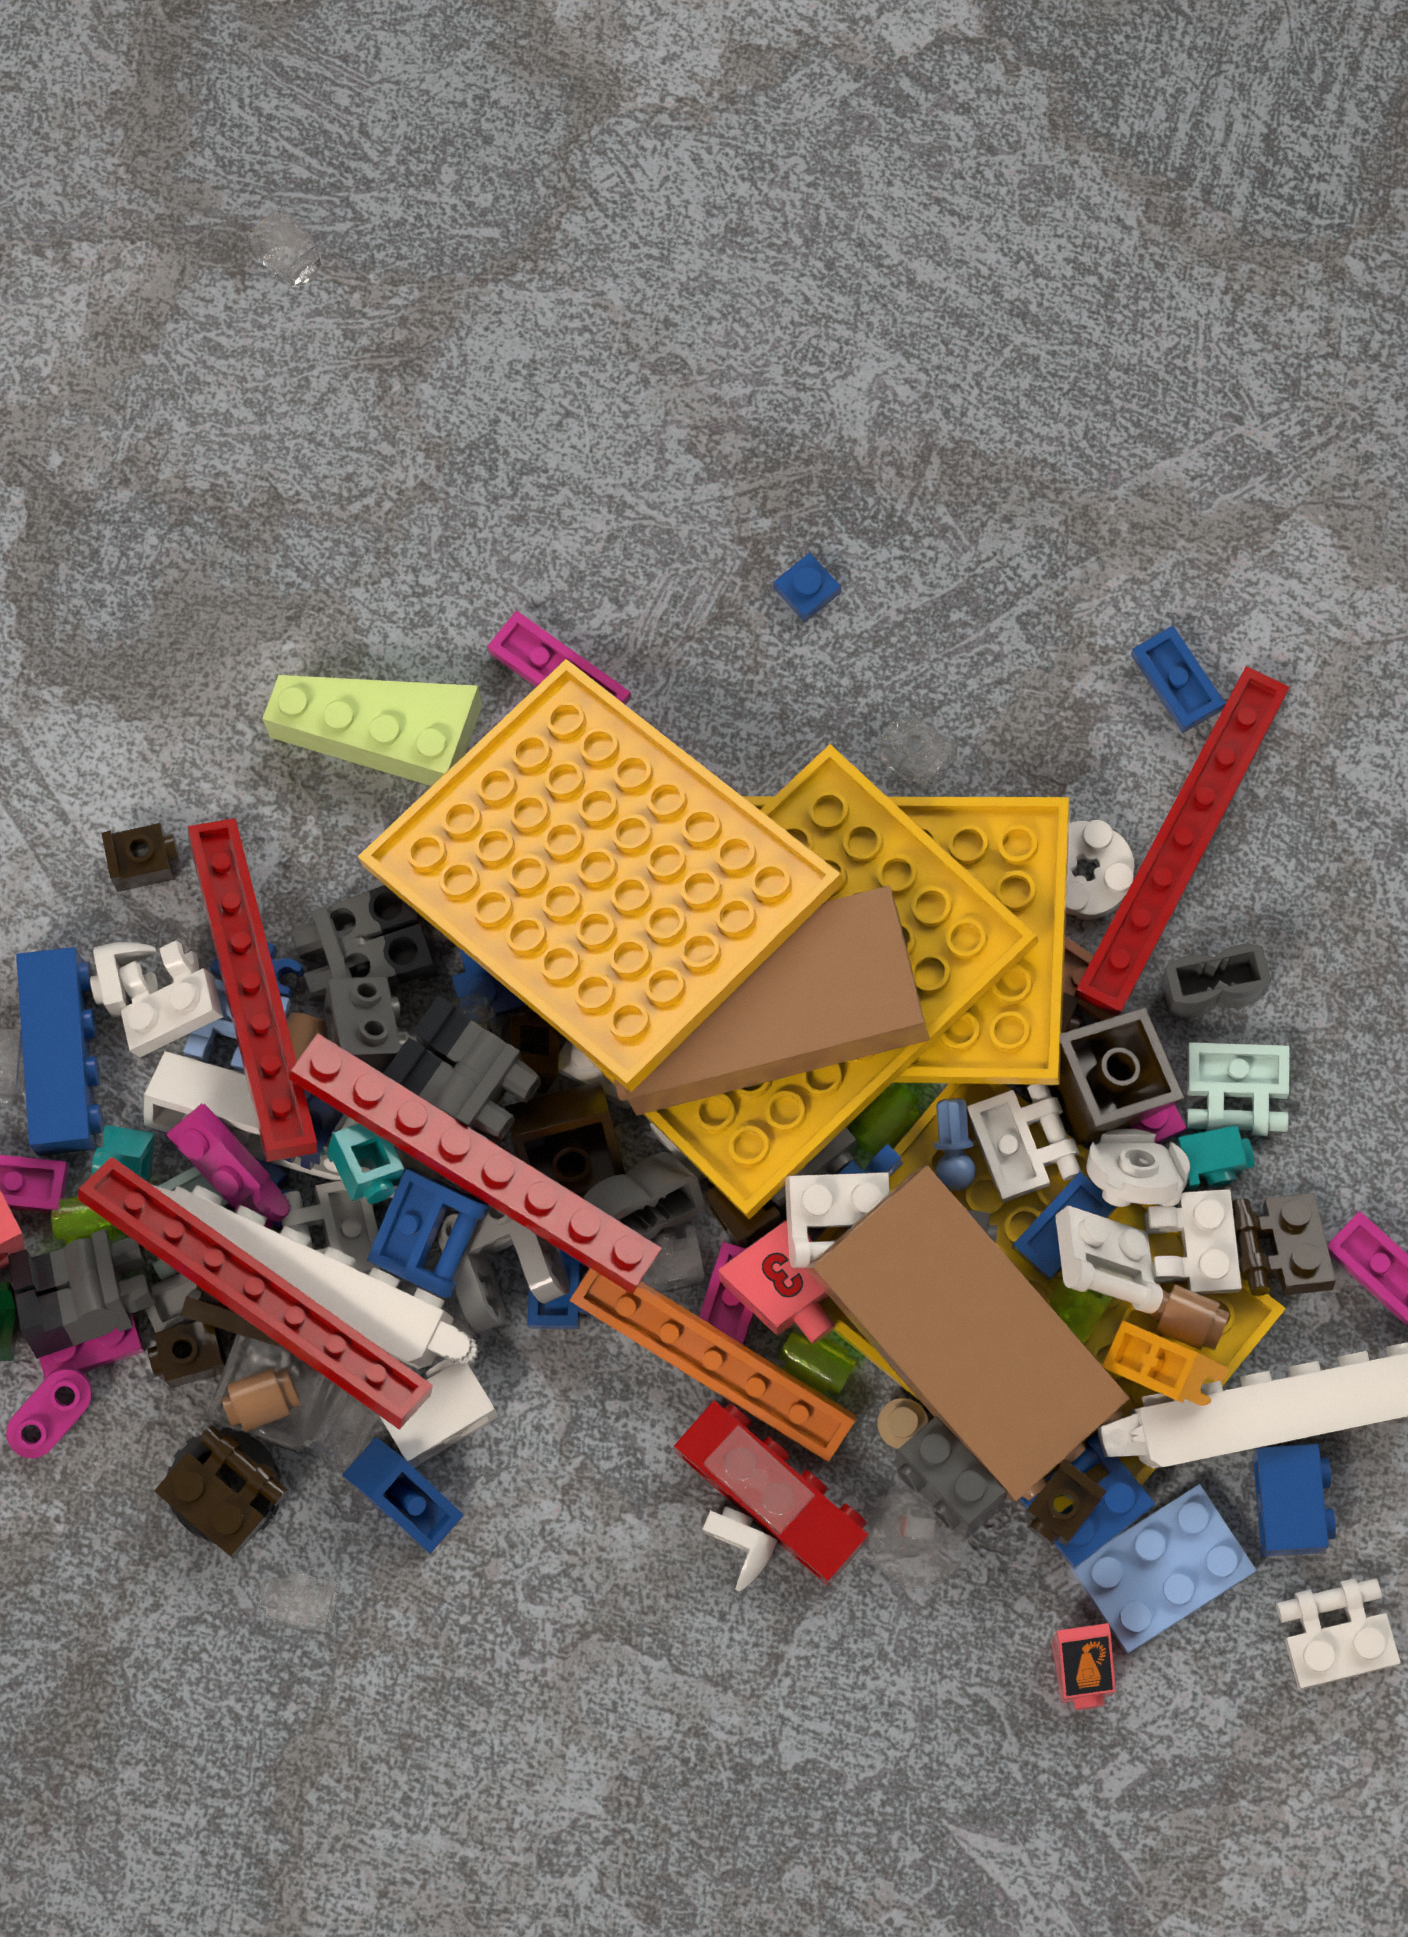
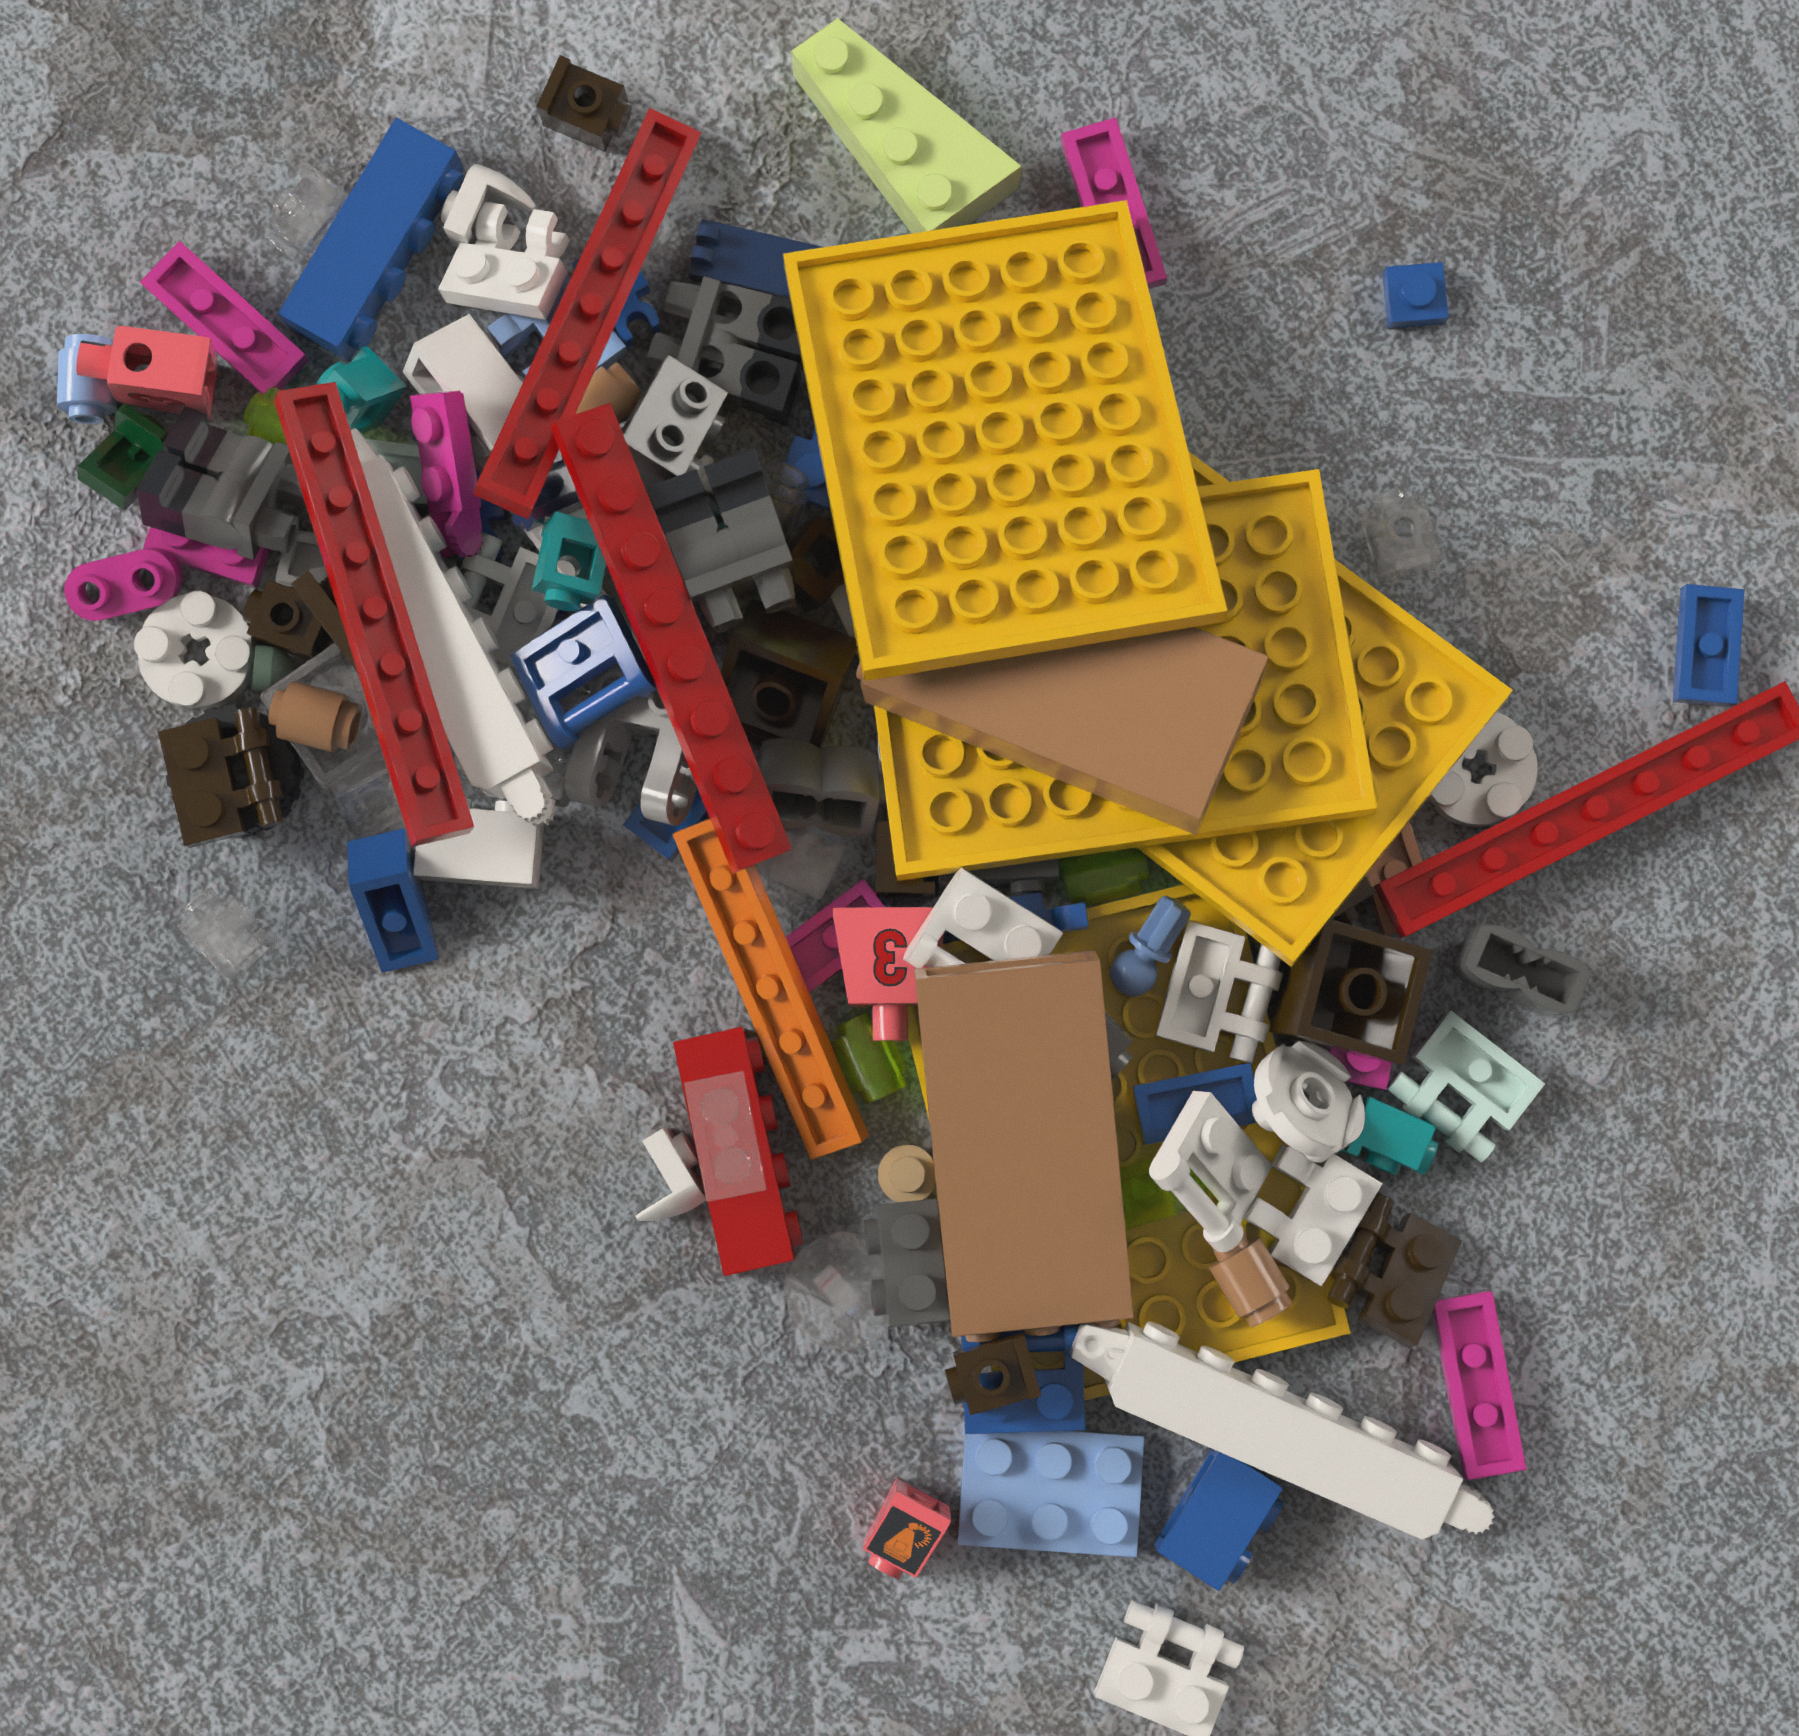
camera: 30 degrees right, 10 degrees up
light orange hinge [1102,1320,1229,1406] -> none
none -> white plate [134,591,256,710]
none -> sand green hinge [252,645,295,693]
none -> dark blue hinge [688,219,823,300]

